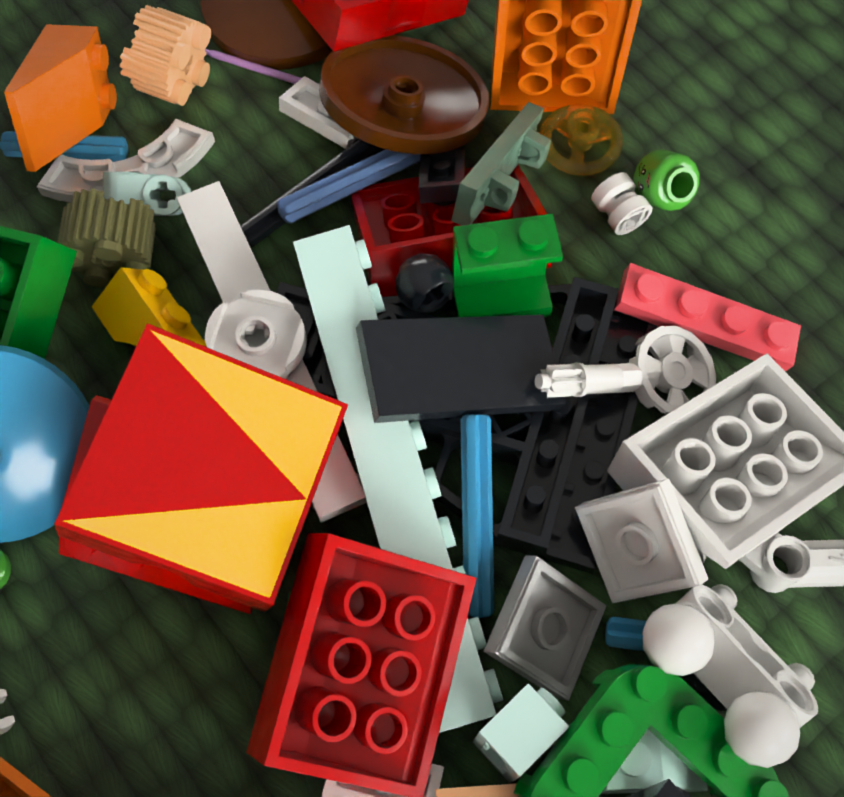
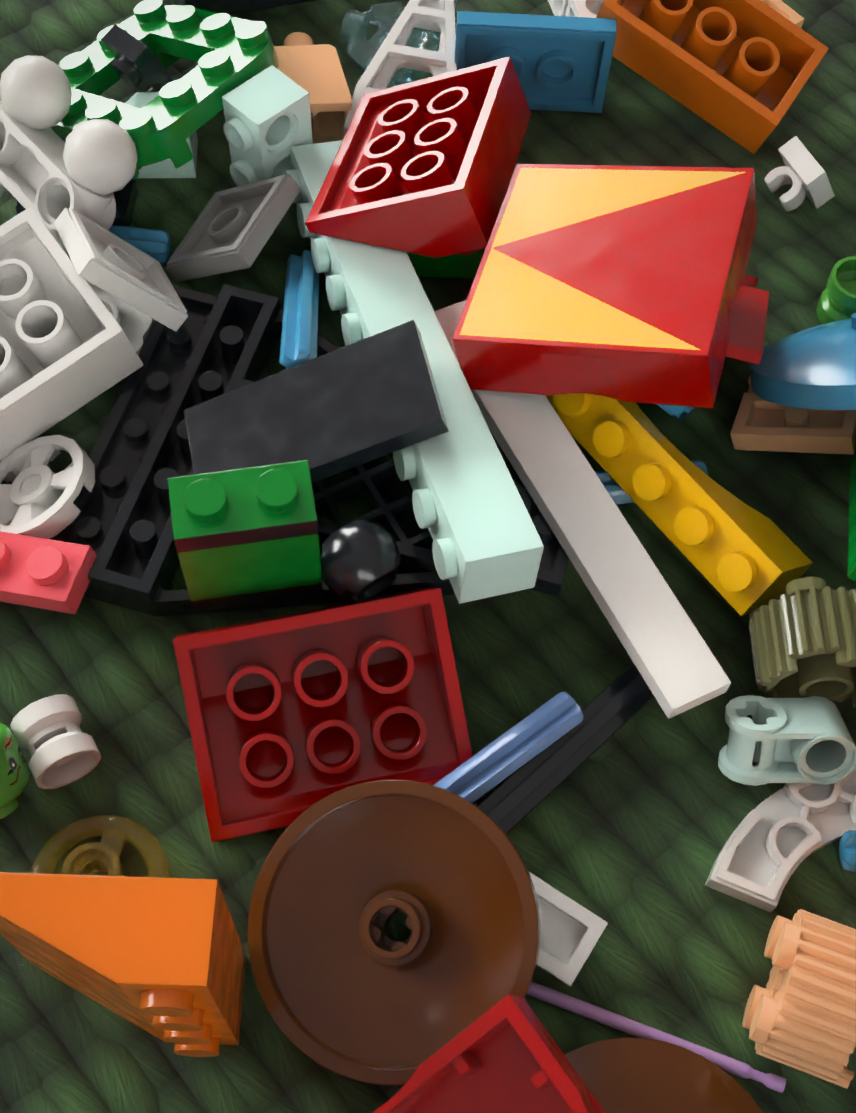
camera: 175 degrees right, 5 degrees down
white plate [205,289,307,380] -> none
black plate [418,146,465,206] -> none
sand green hinge [451,102,551,226] -> none
white piece [534,362,642,398] -> none

